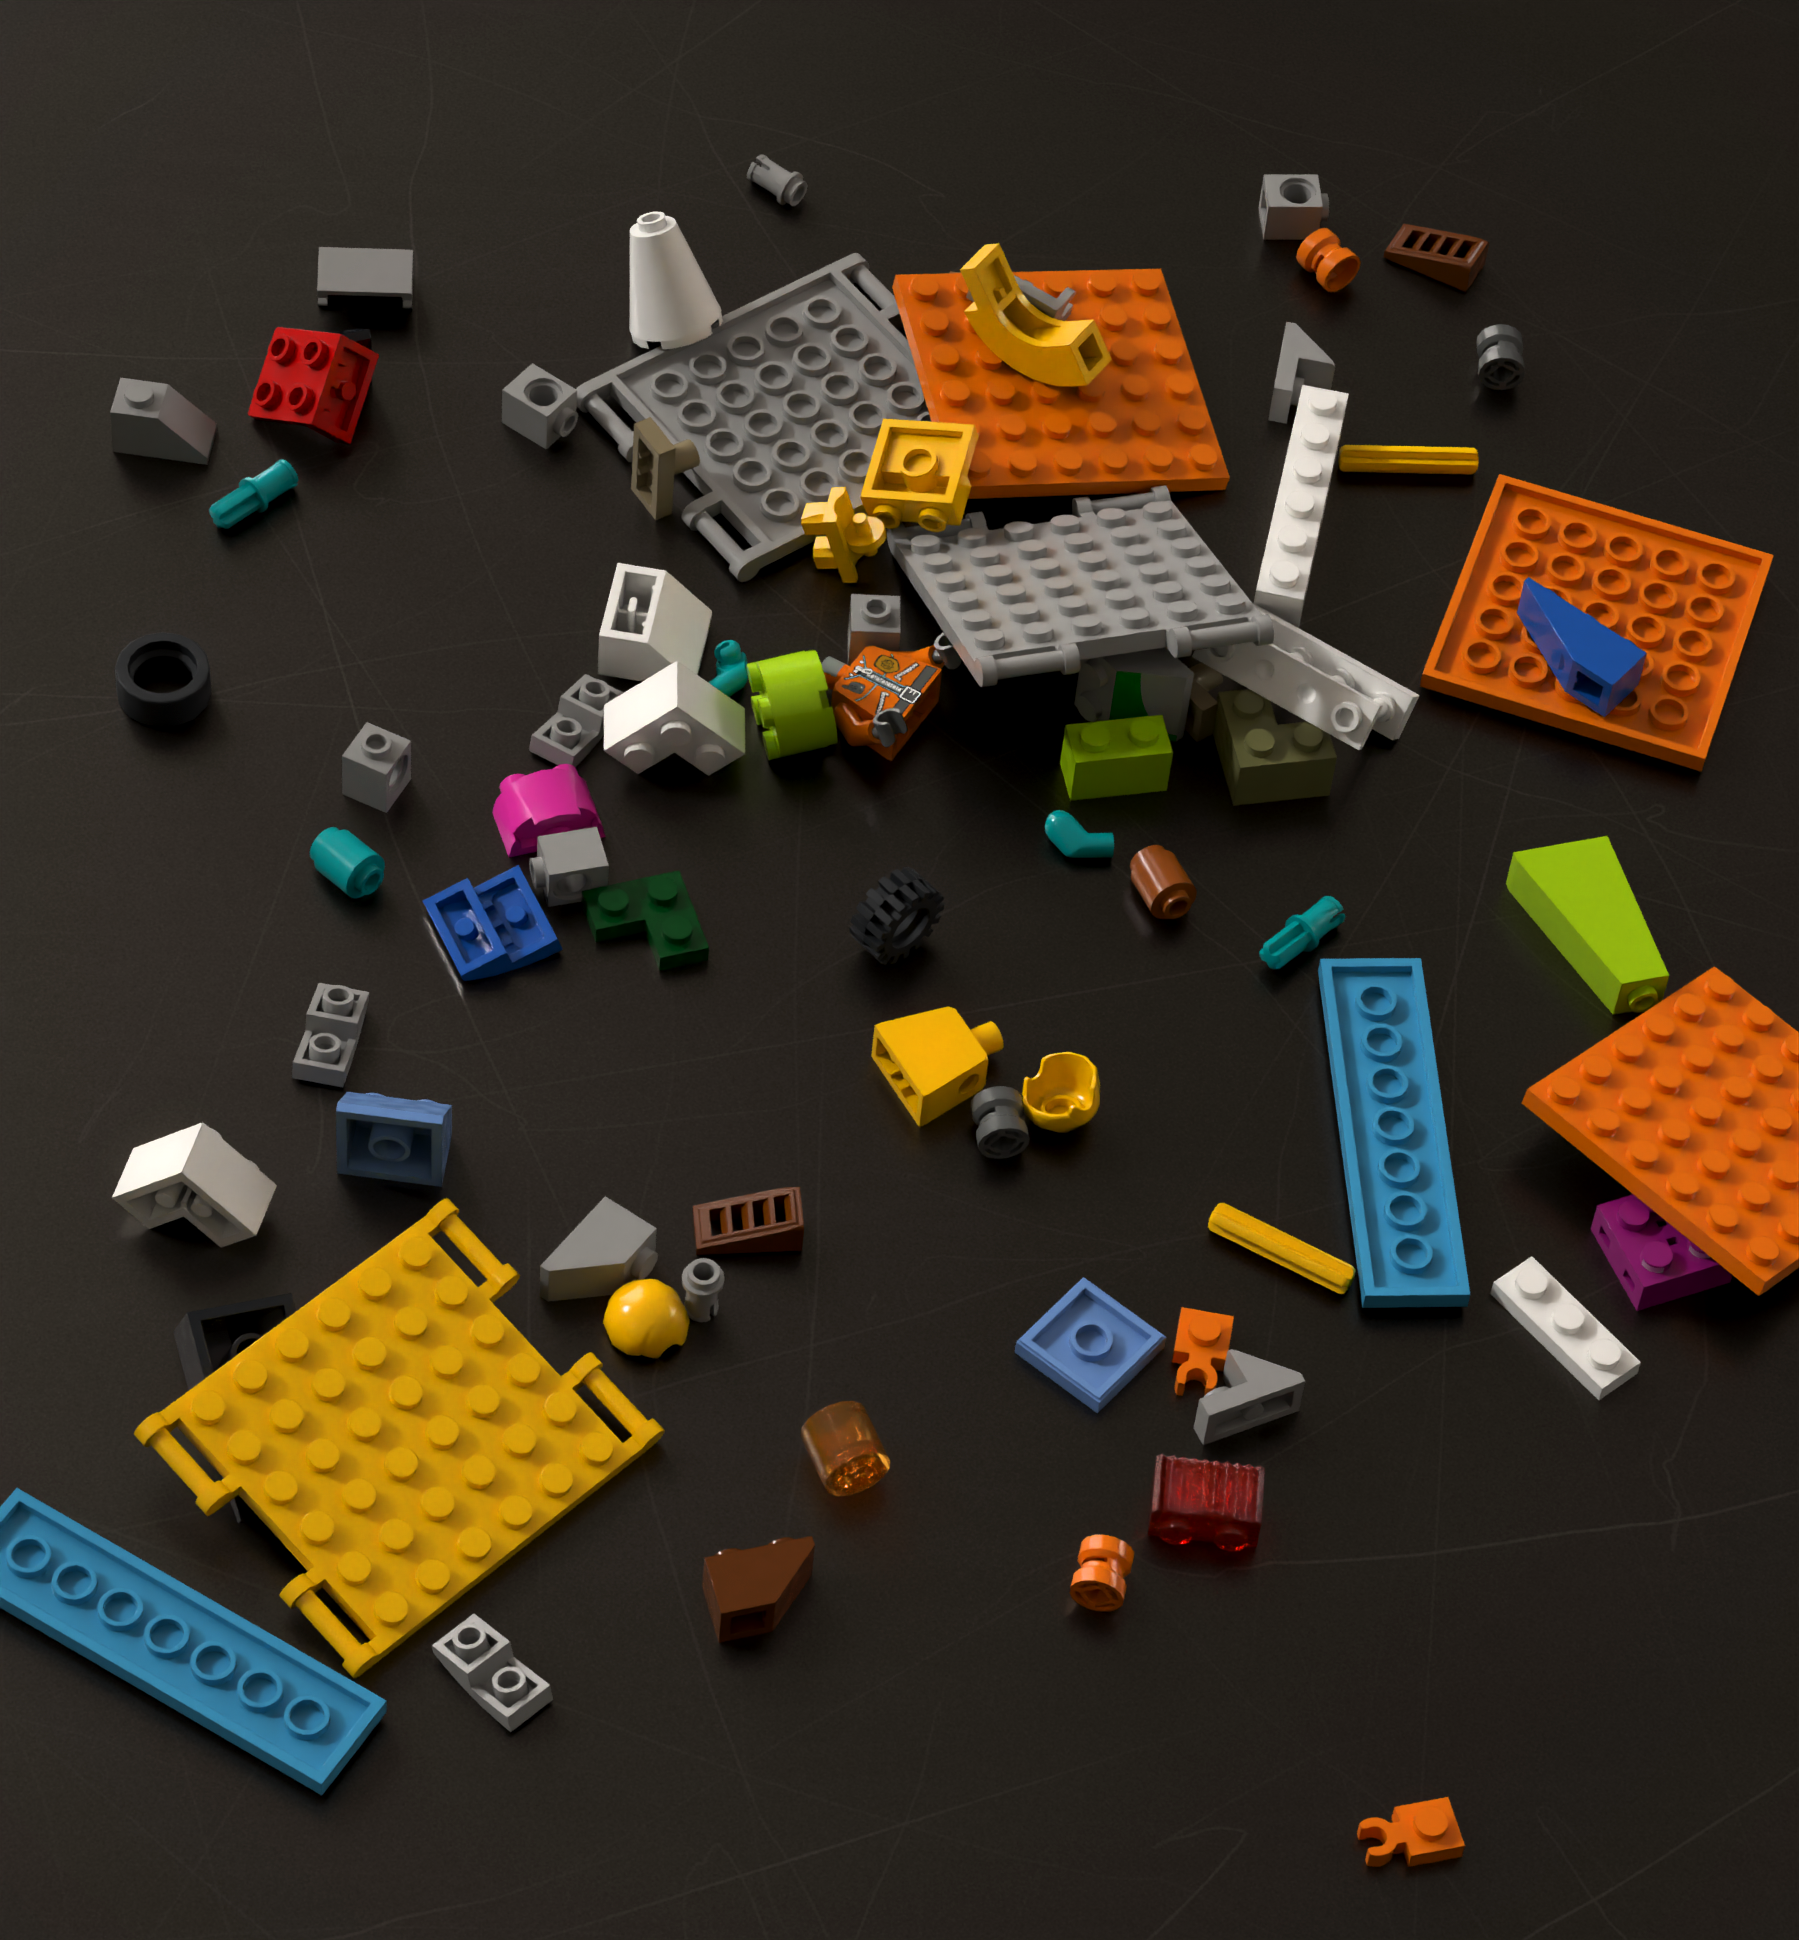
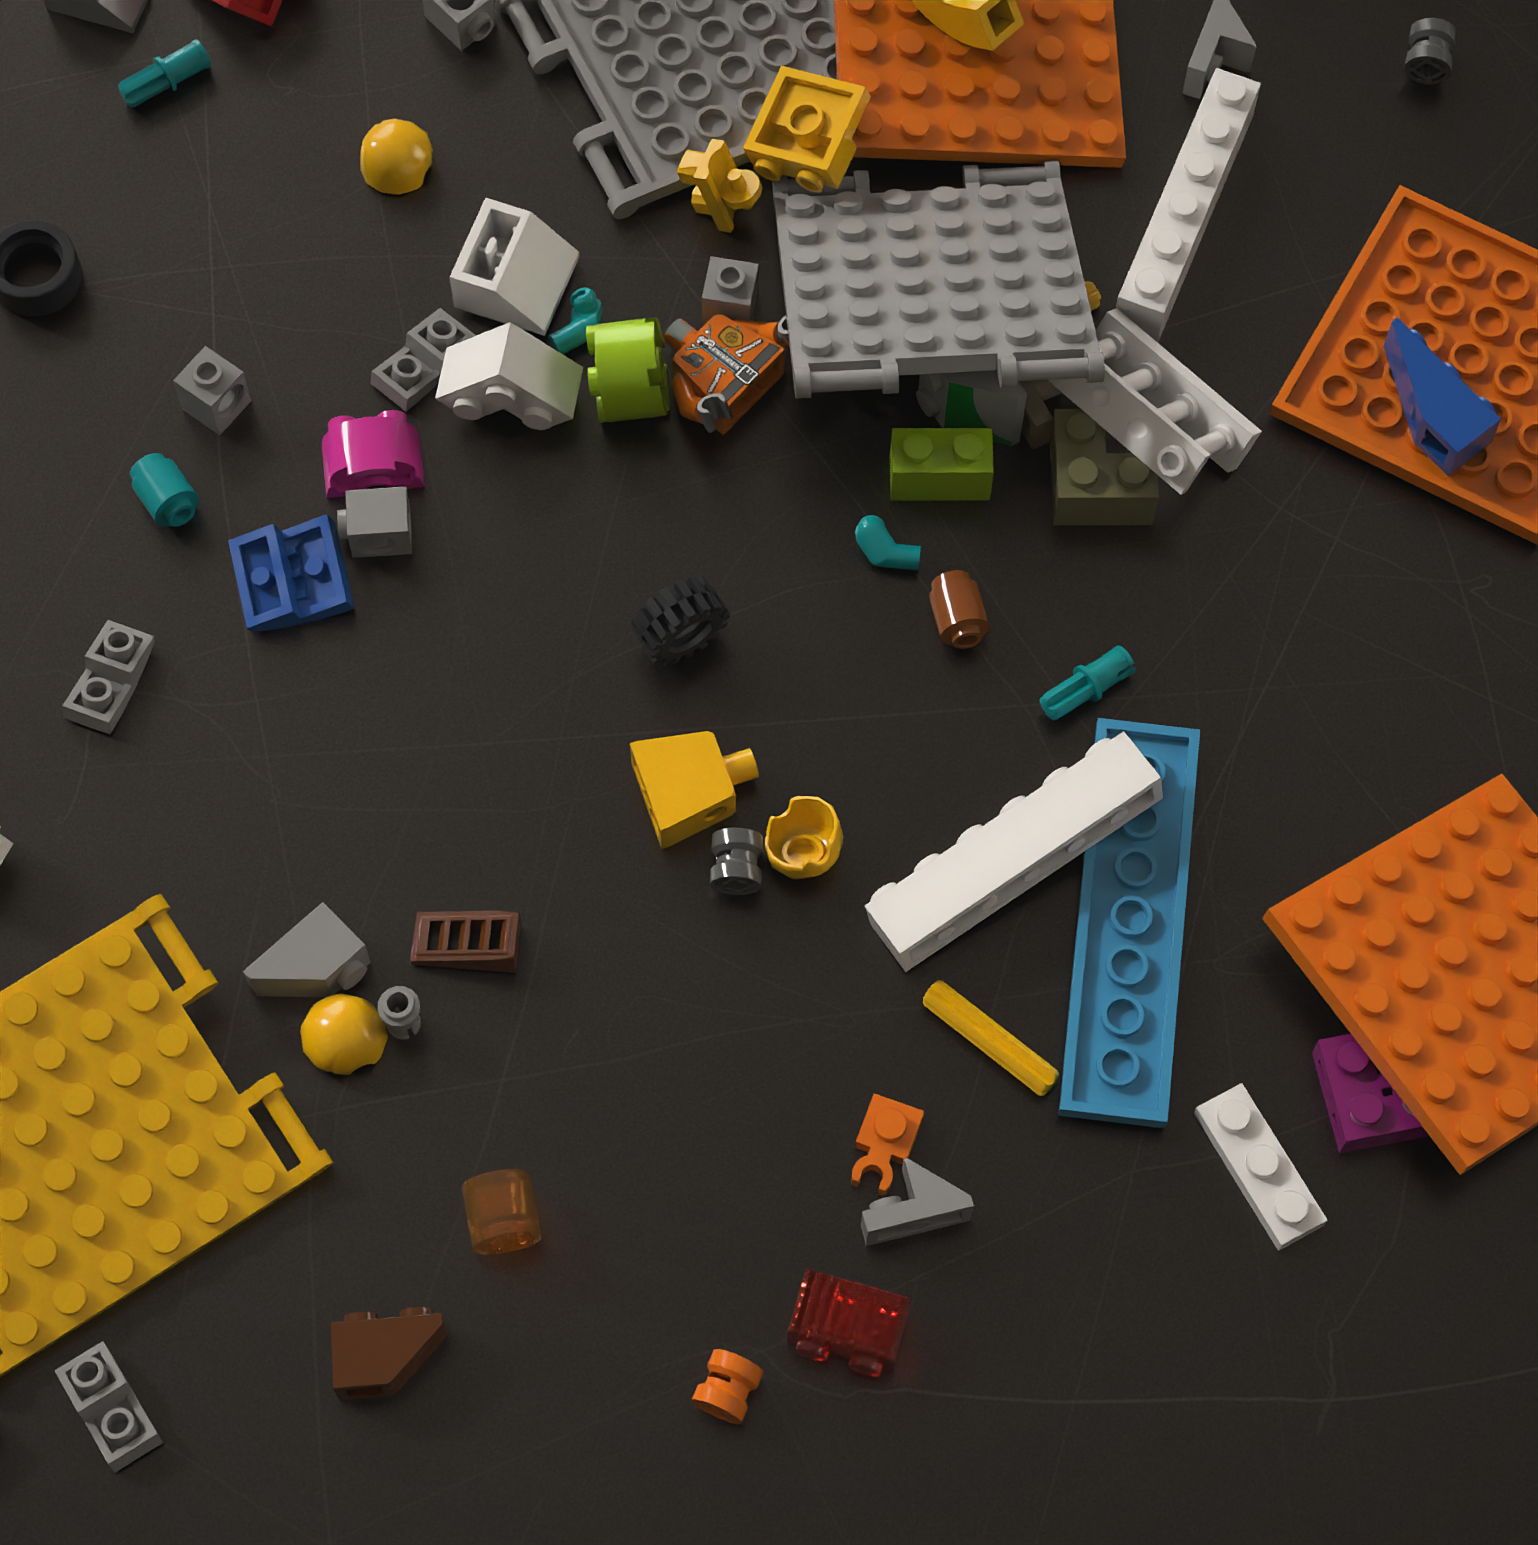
camera: 15 degrees right, 15 degrees up
medium blue slope [336,1092,452,1187] -> none
dark green plate [581,870,709,971] -> none
dark tan tile [631,417,700,520] -> none
medium blue tile [1015,1277,1166,1413] -> none
yellow axle [1338,445,1479,475] -> none
lime slope [1506,836,1669,1015] -> none
none -> yellow hair [360,118,433,195]
none -> white brick [865,731,1163,972]

